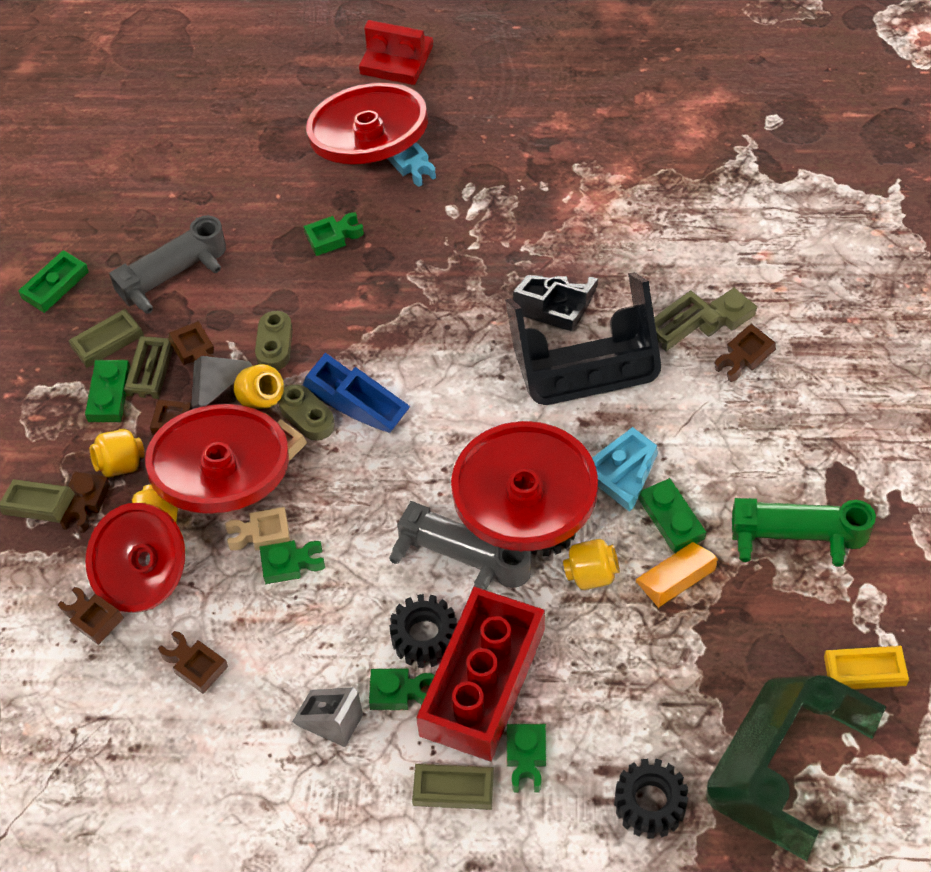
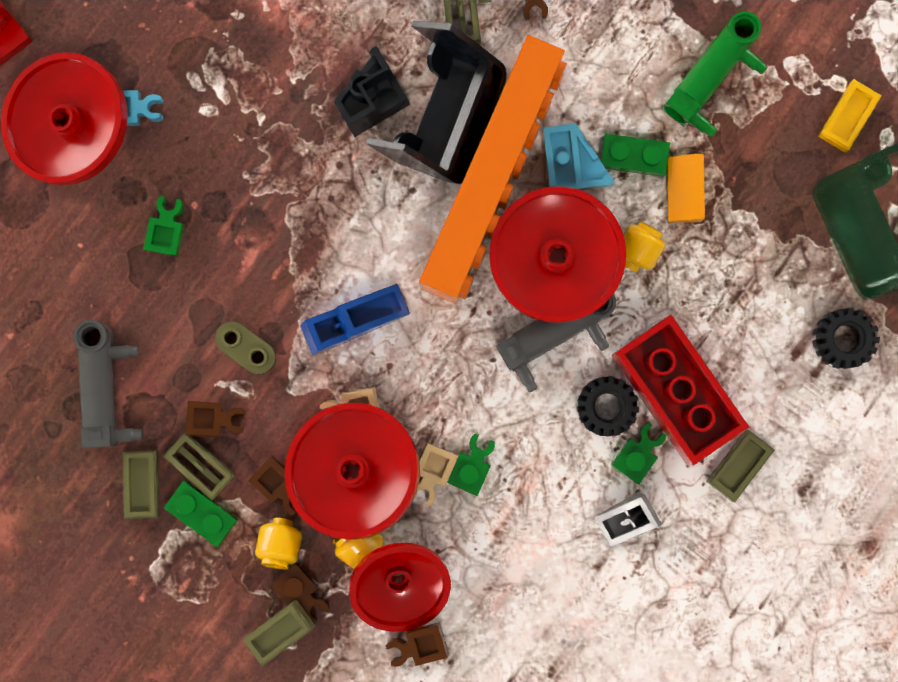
camera: 55 degrees left, 30 degrees up
green plate [18,250,89,313] -> none
reddish brown plate [158,631,228,694] -> none
flat silver slope [191,356,253,409] -> none
yellow head [234,364,284,410] -> none
olive plate [278,385,335,440] -> none
green plate [507,724,546,793] -> none
none -> orange brick [419,35,567,305]

